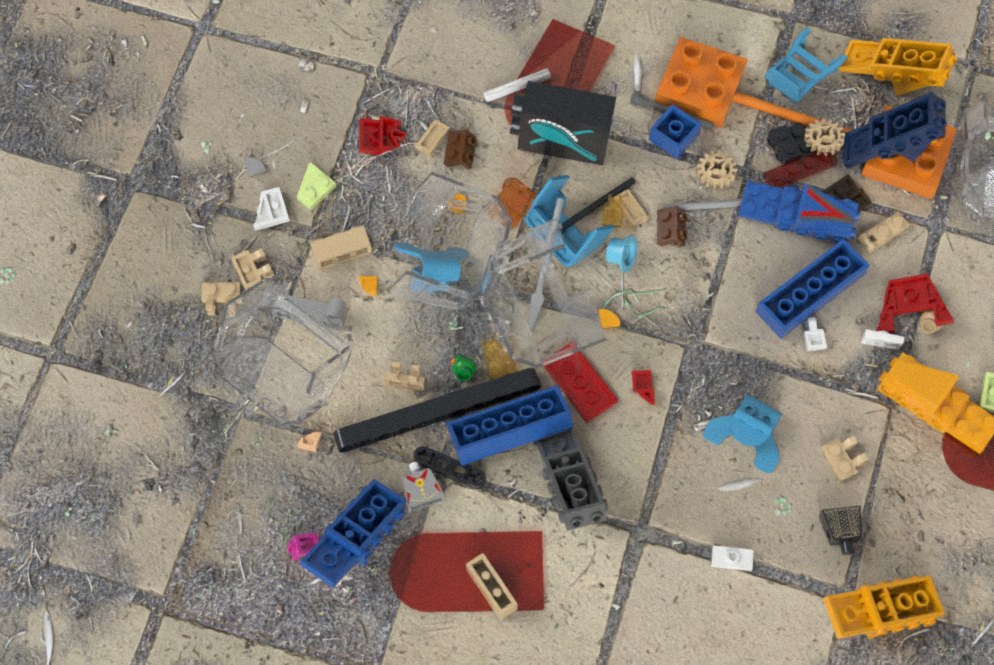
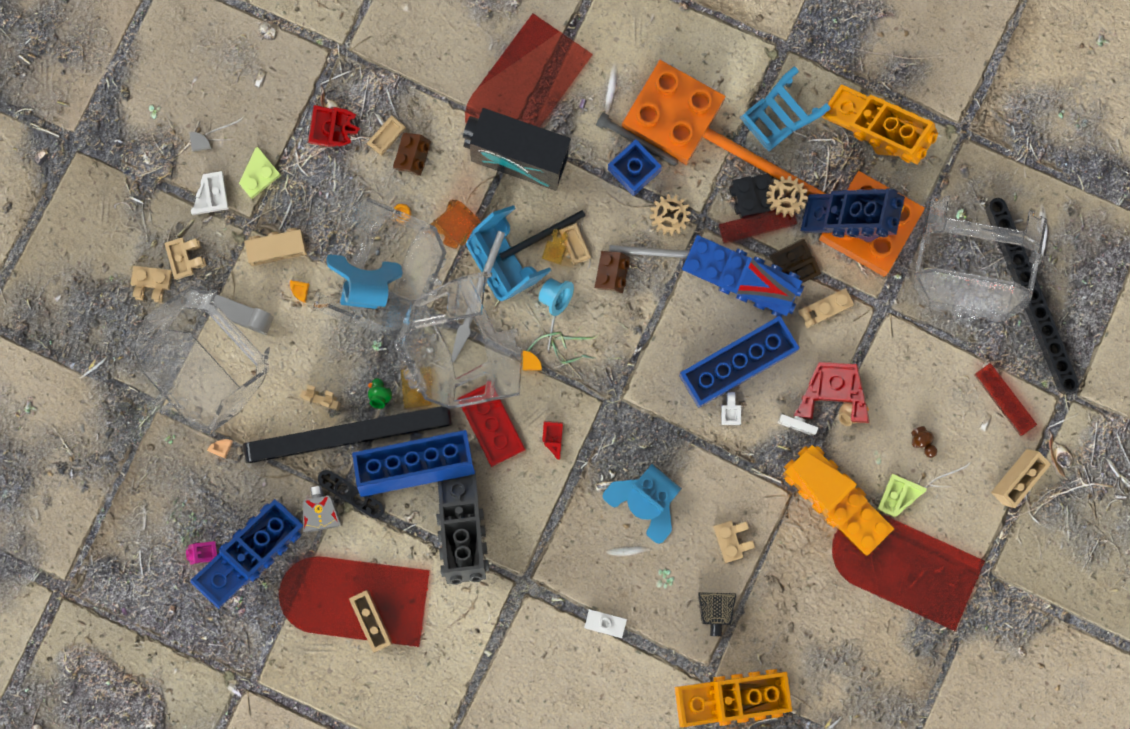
camera: 10 degrees right, 15 degrees up
white axle [484,69,551,102] -> none

